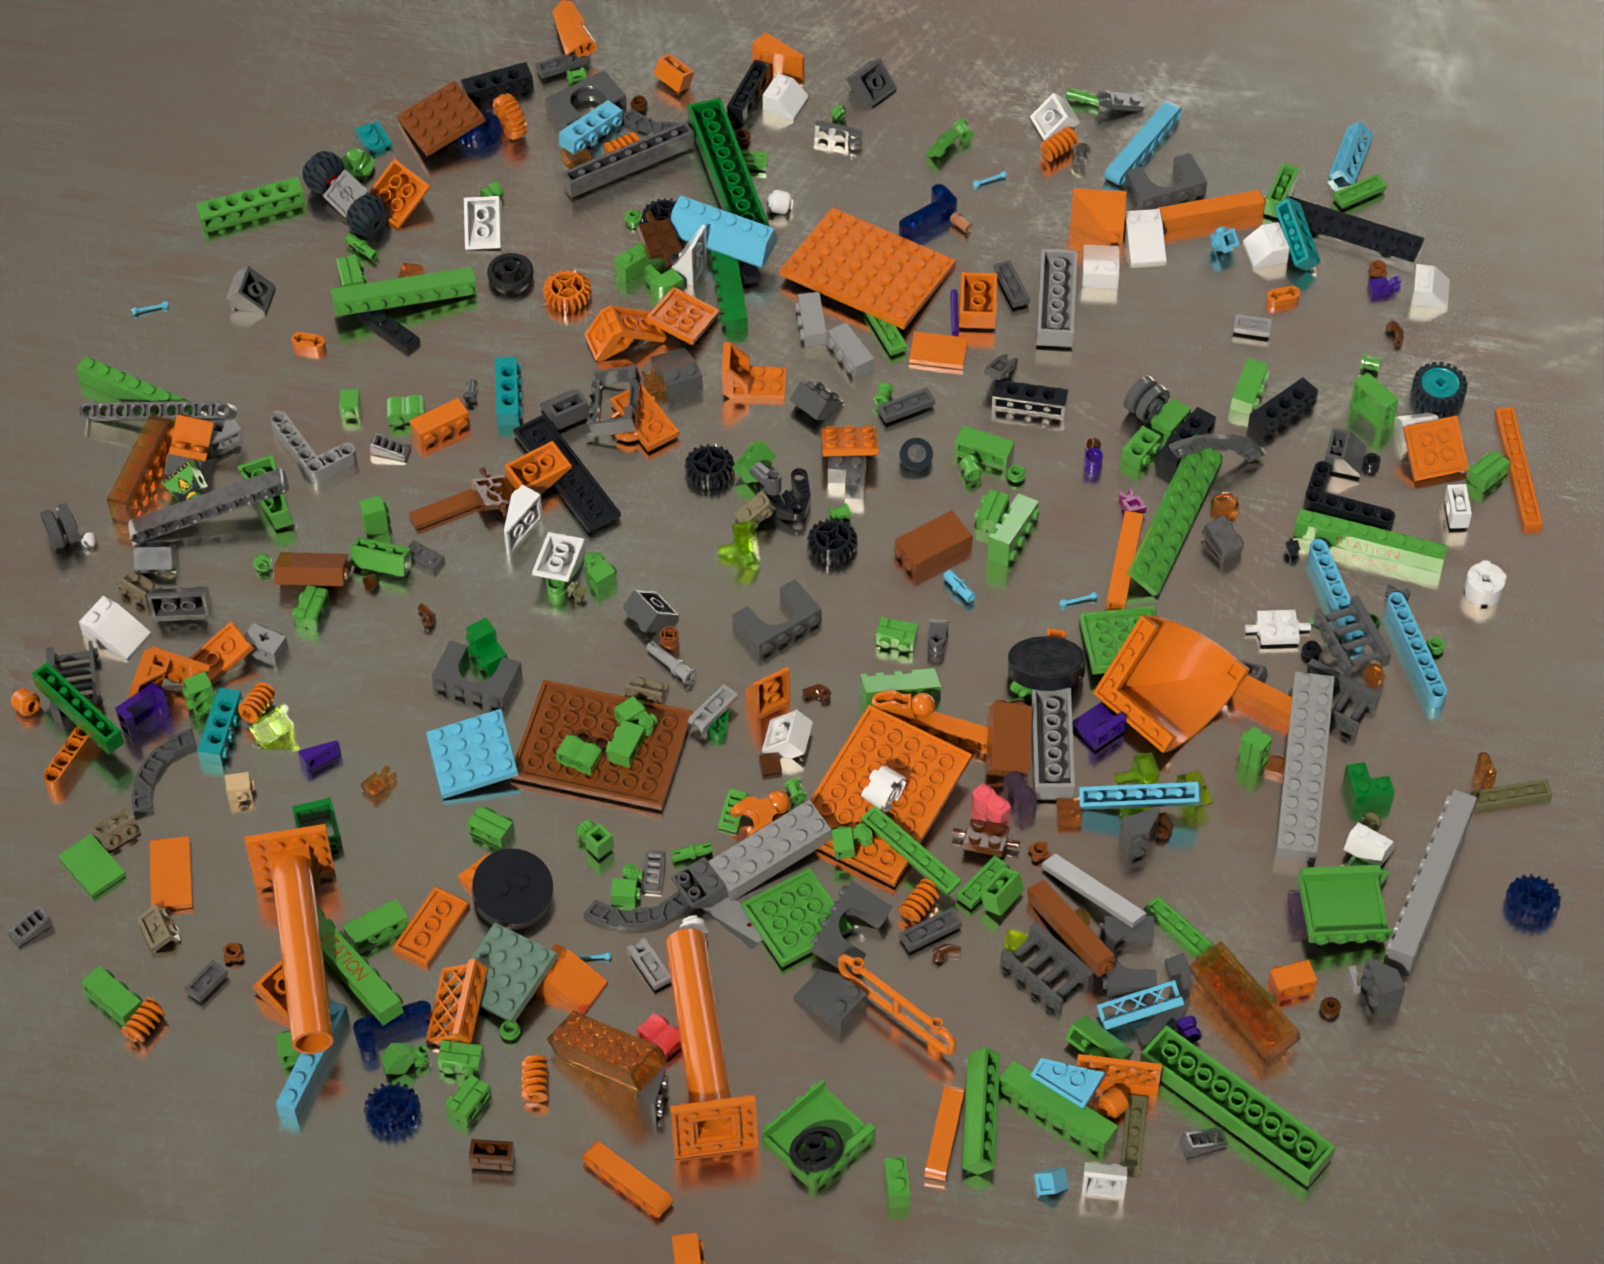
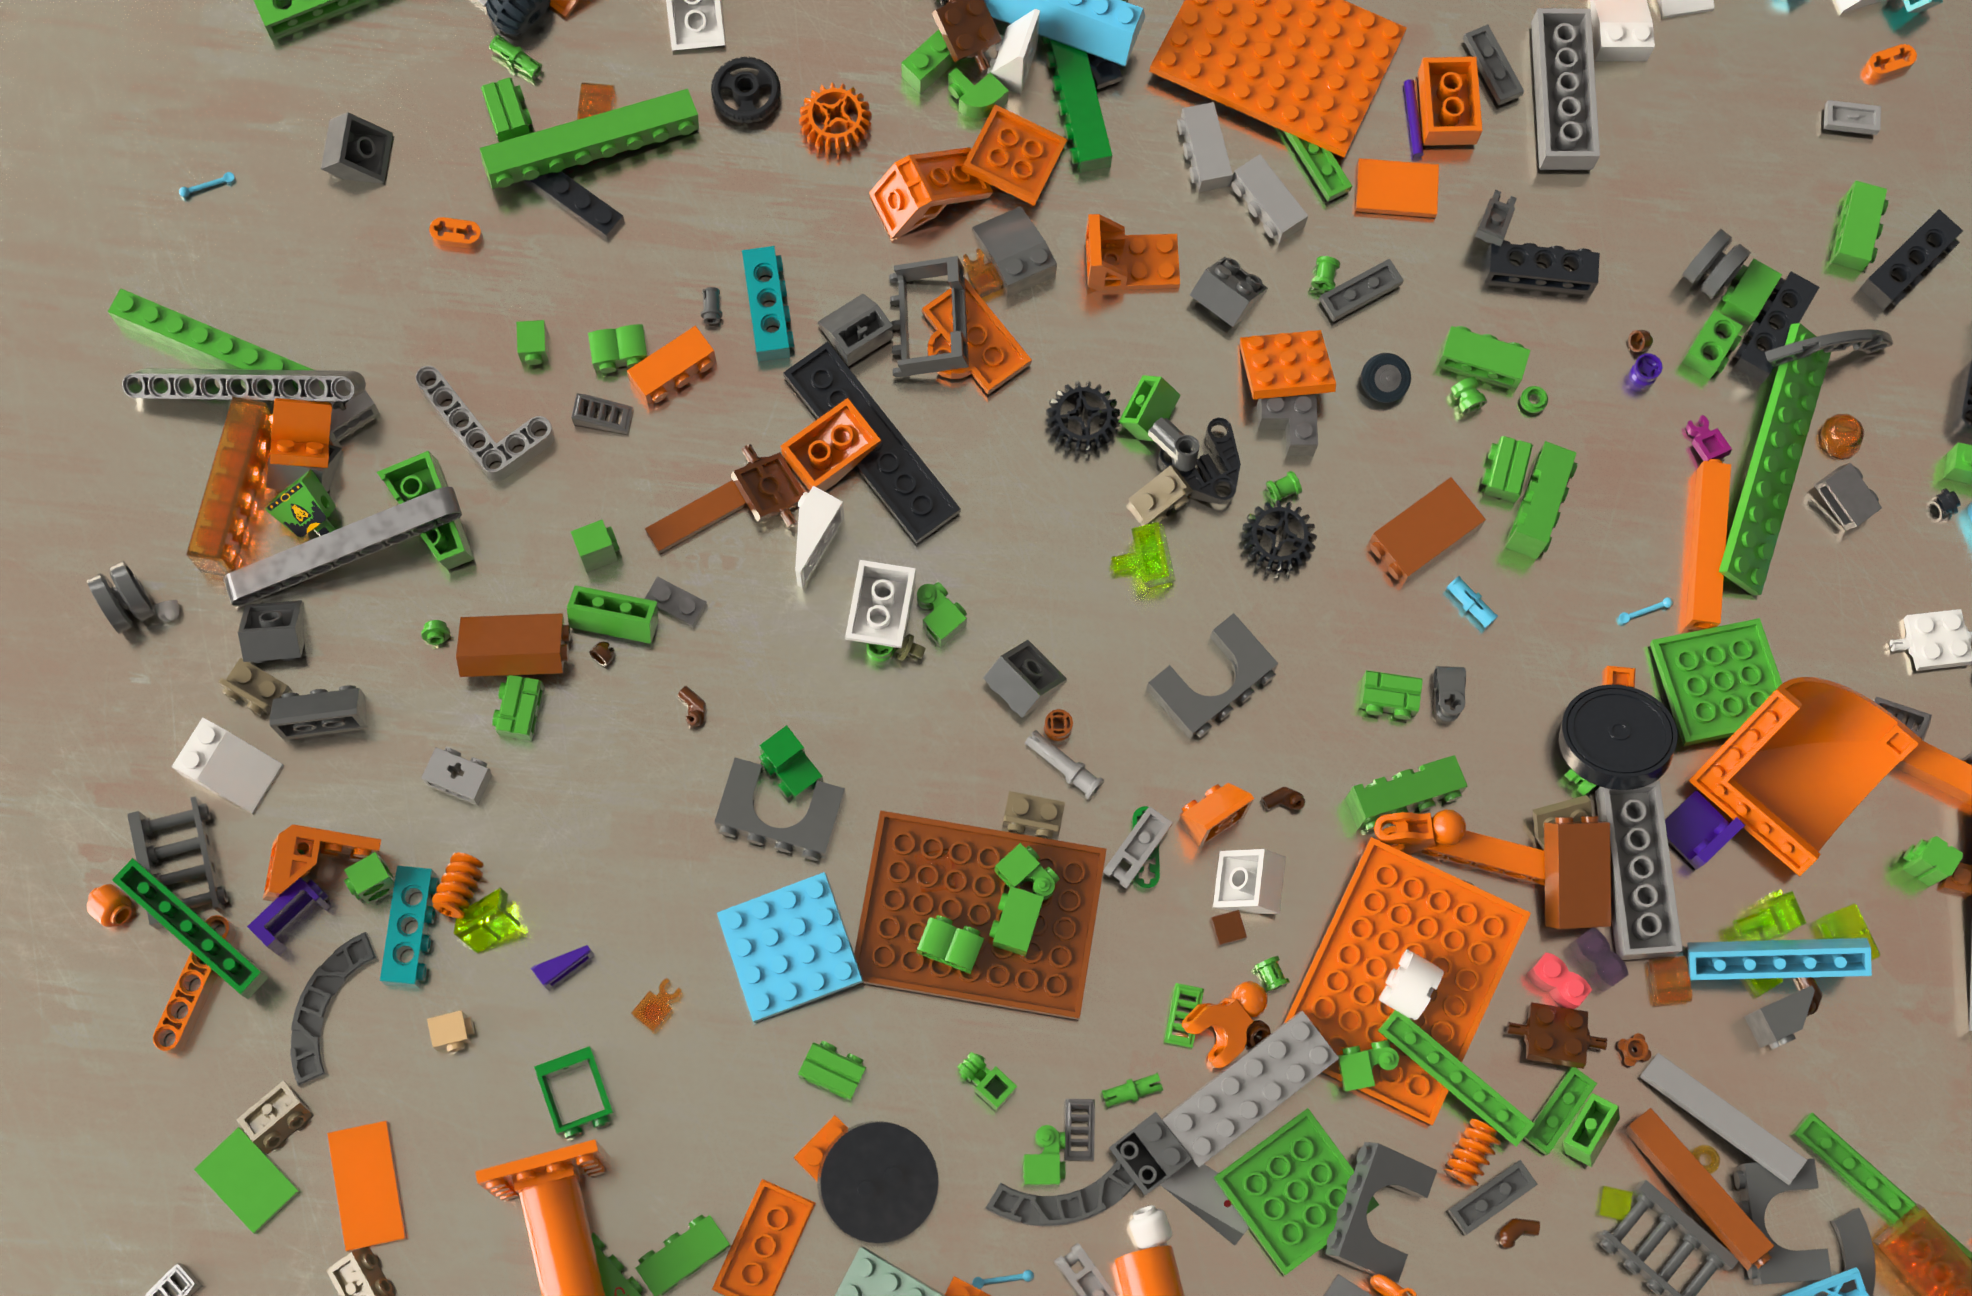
camera: 10 degrees left, 20 degrees up
orange tile [190,621,254,686] -> none

